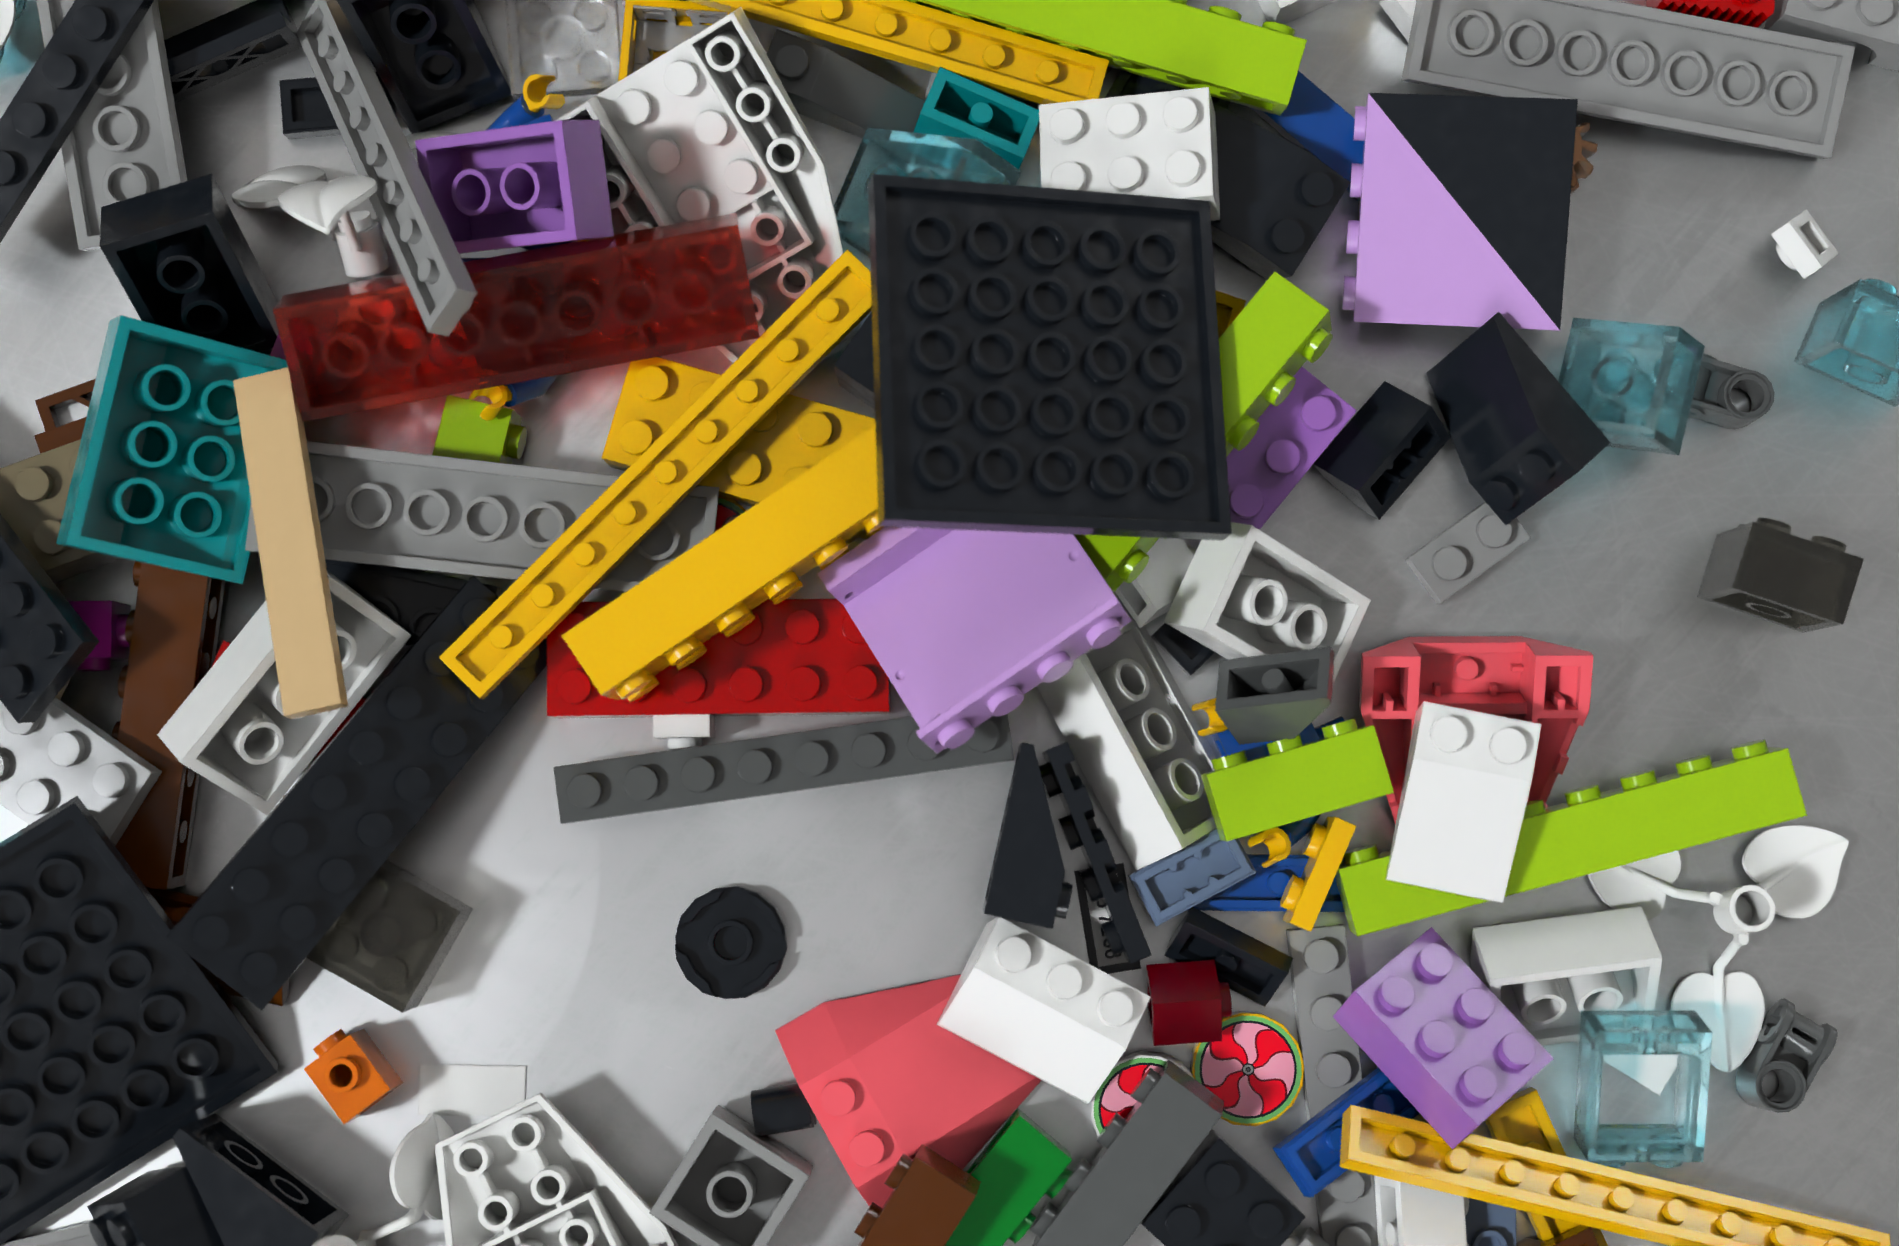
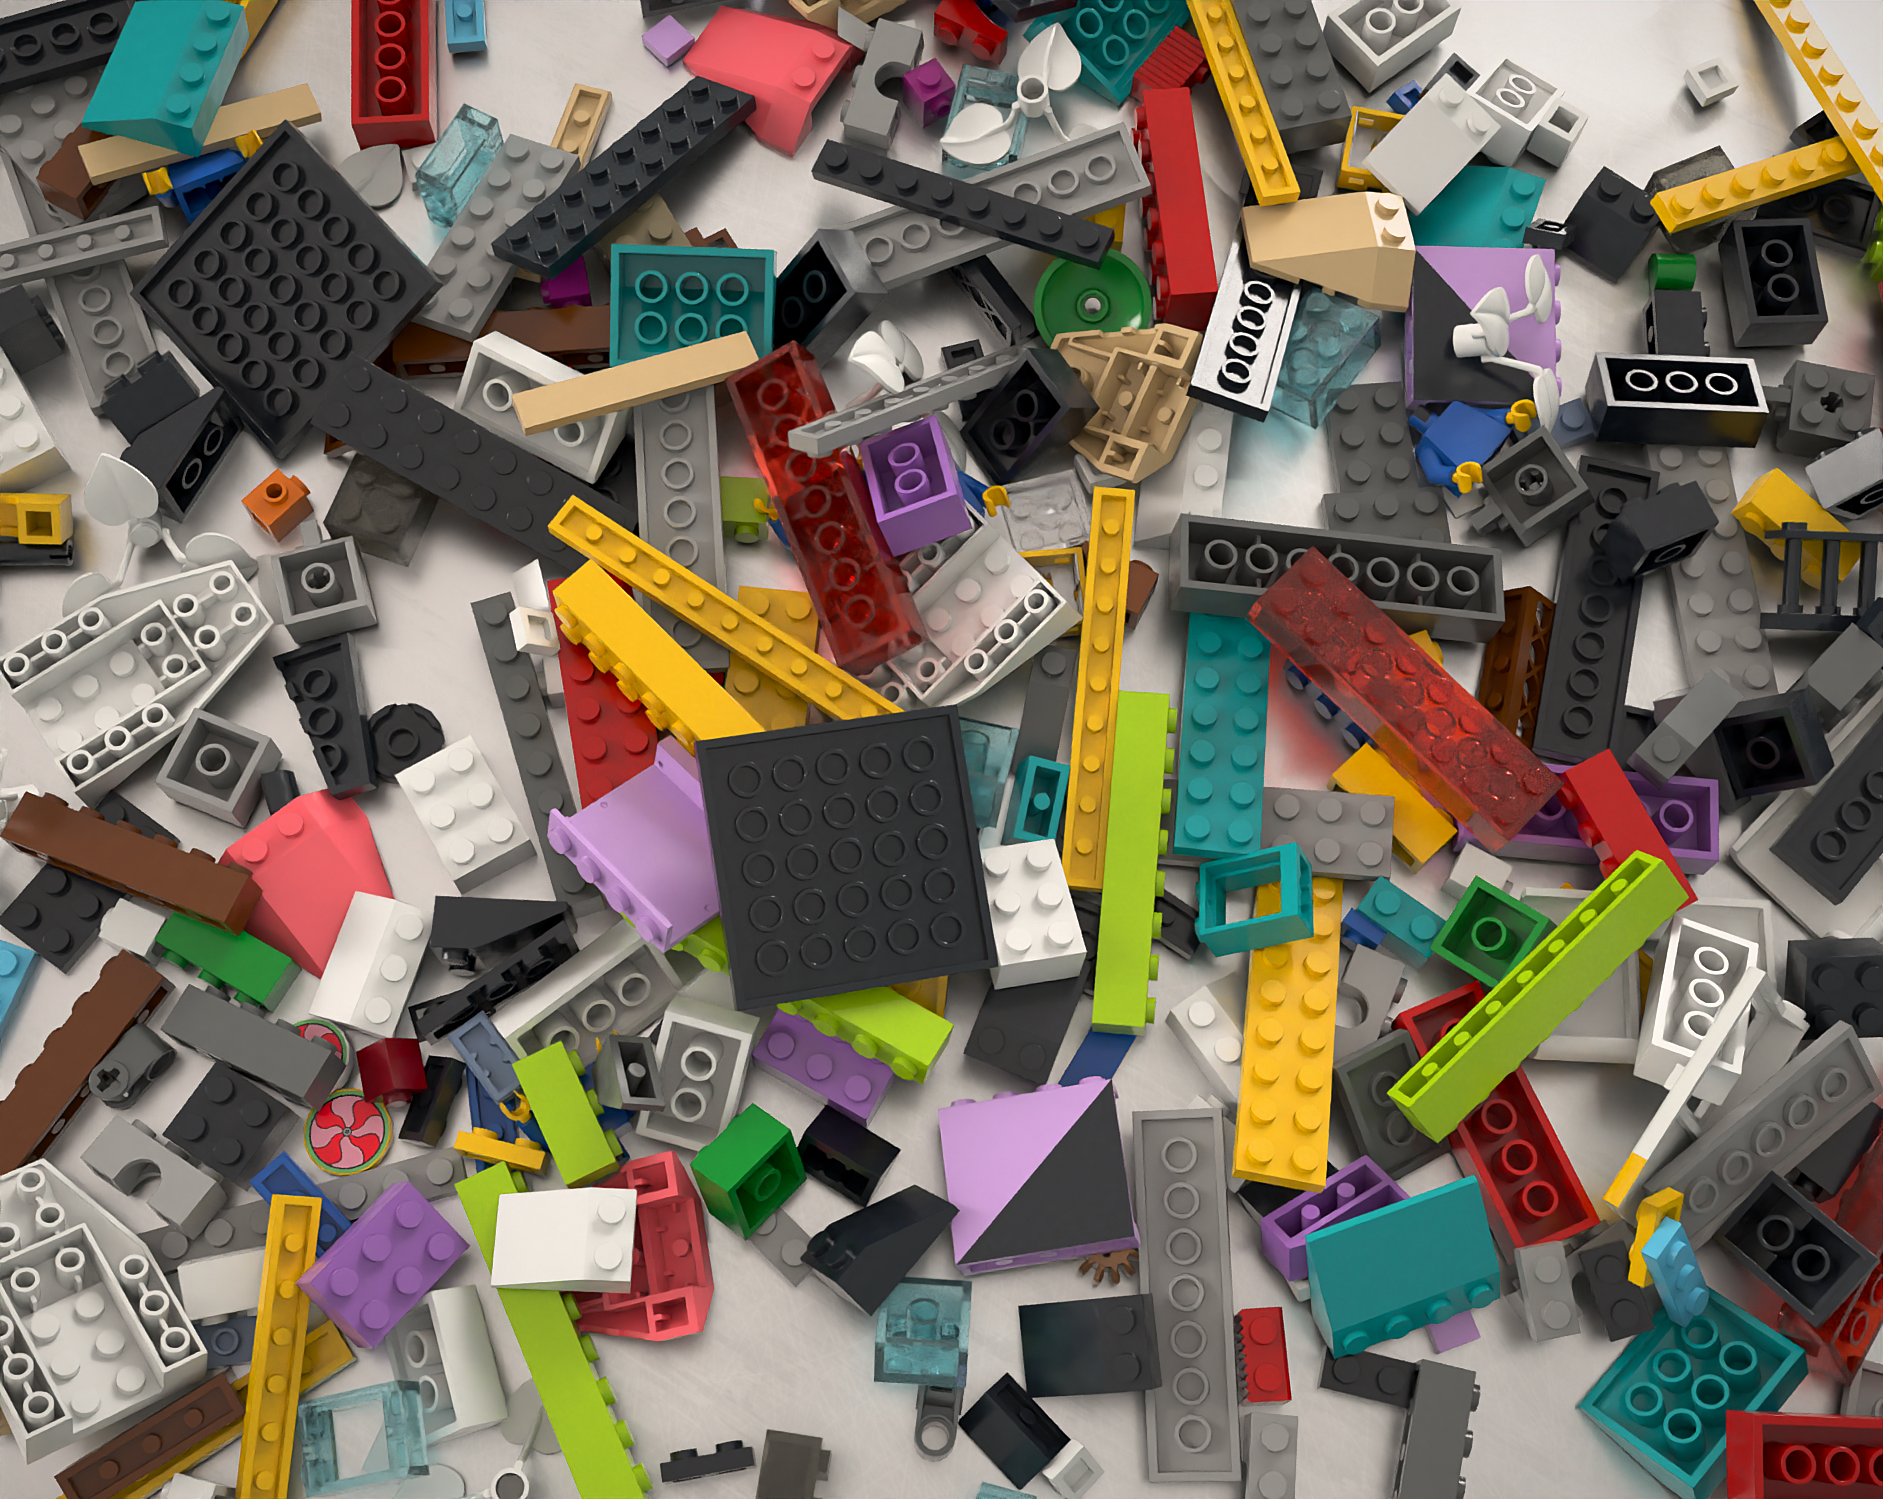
camera: 75 degrees right, 15 degrees down
none -> light grey hinge [271,519,377,644]
none -> black wing [272,632,378,800]
none -> white brick [395,735,537,895]
none -> white plate [509,606,561,657]
none -> white sticker [512,559,551,612]
none -> black plate [660,1440,757,1485]
none -> green brick [689,1103,807,1241]
none -> black panel [958,1372,1071,1490]
none -> black slope [1018,1293,1162,1398]

